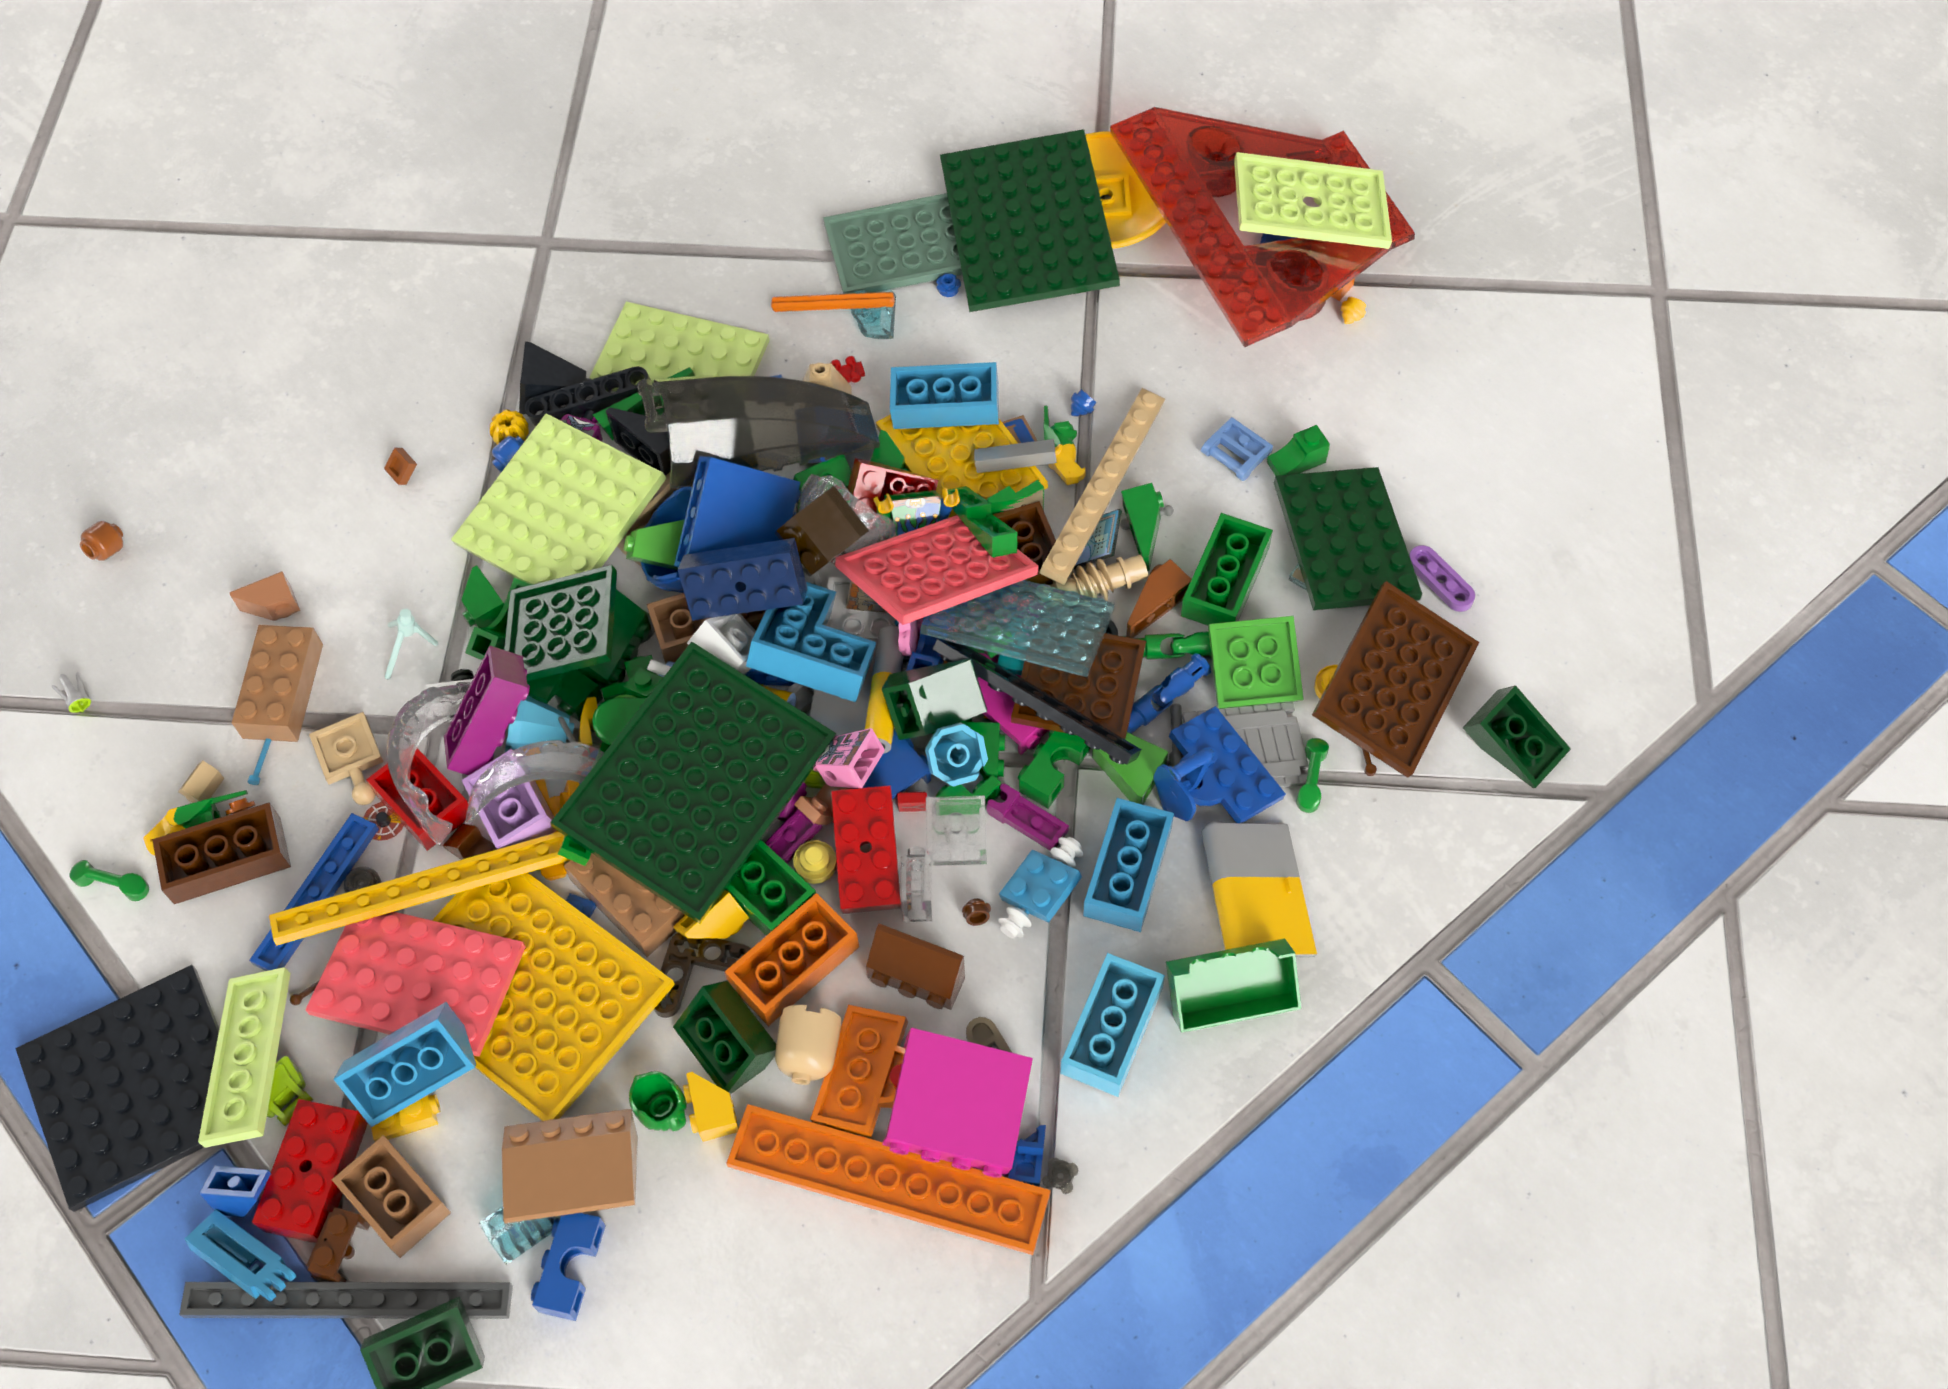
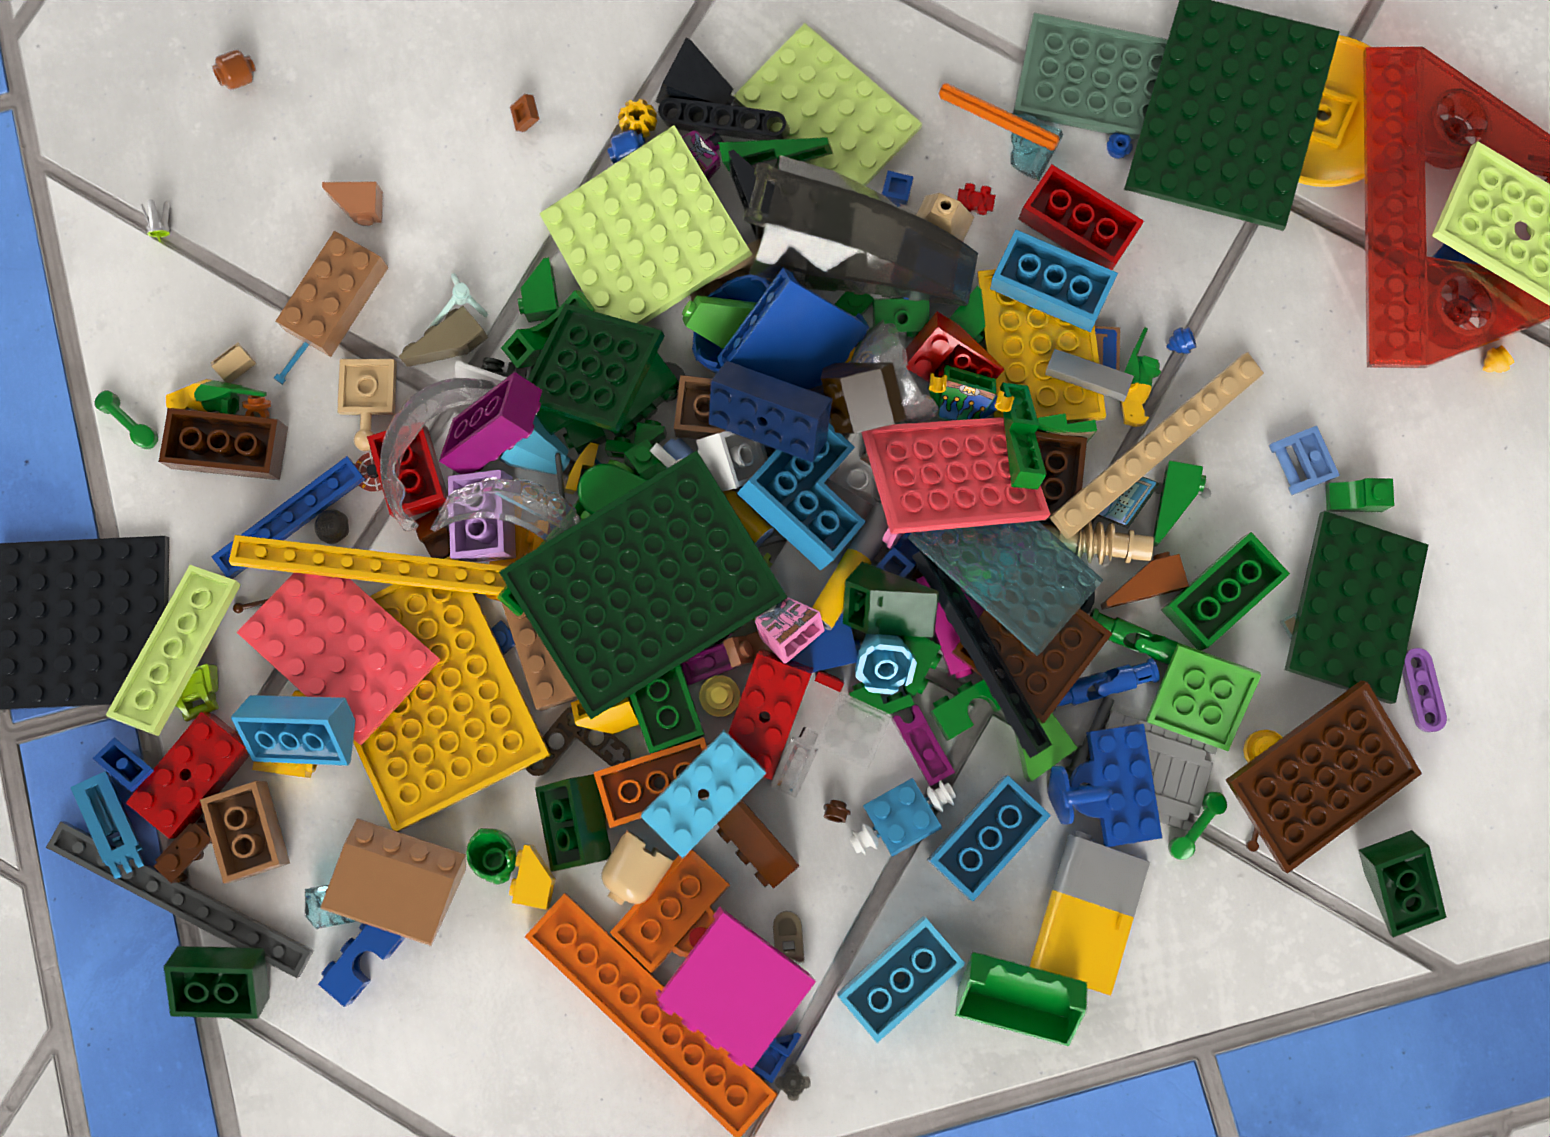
camera: 25 degrees right, 20 degrees up
none -> dark tan slope [398,306,488,367]
none -> medium azure brick [641,730,766,858]
none -> red brick [1018,164,1144,271]

